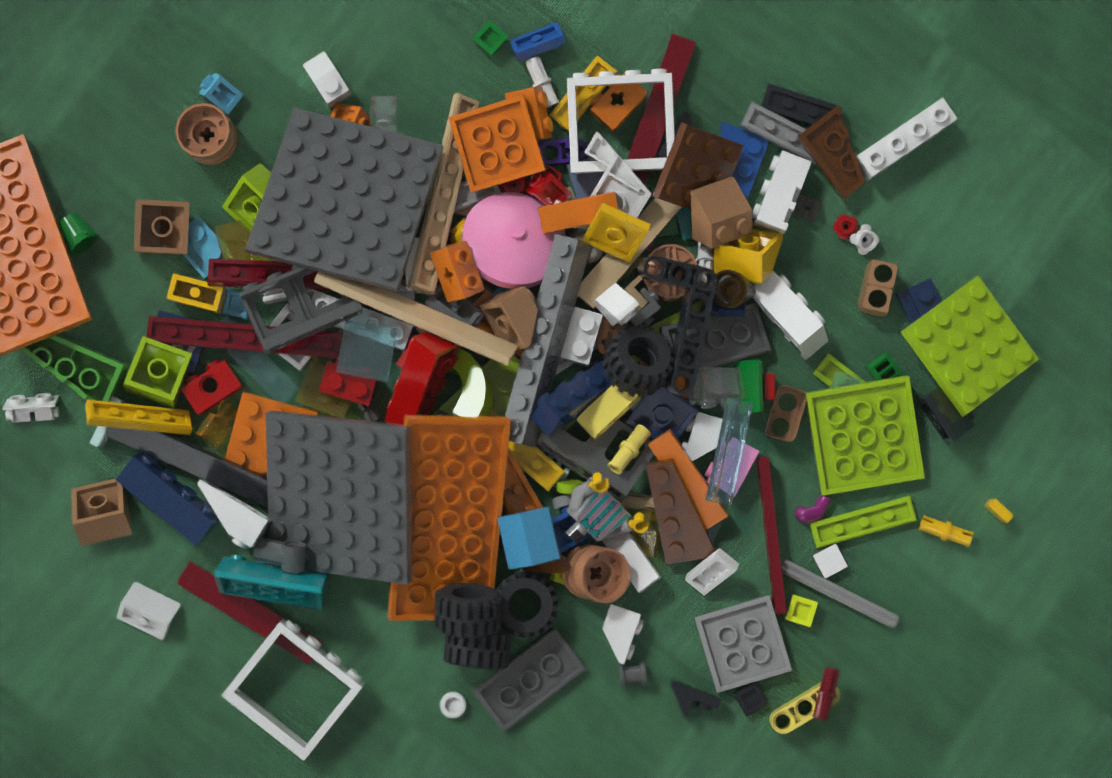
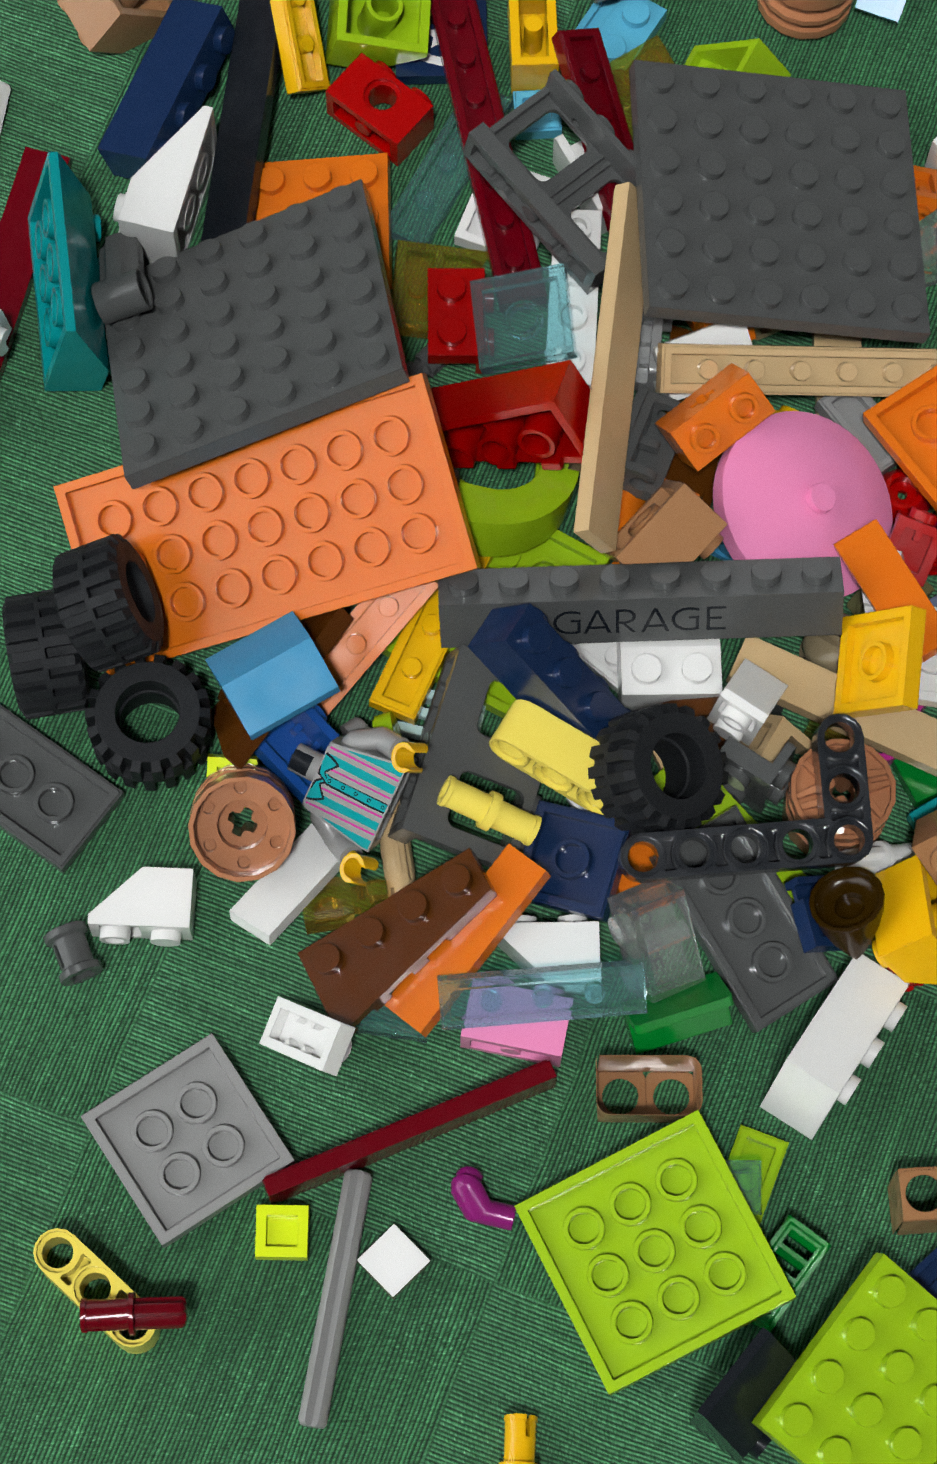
camera: 75 degrees right, 15 degrees down
clear yellow plate [195,400,238,449] -> none
black slope [670,678,722,719] -> none
black tile [733,682,769,717] -> none
red tile [763,373,775,400] -> none
lime tile [809,495,917,548] -> none

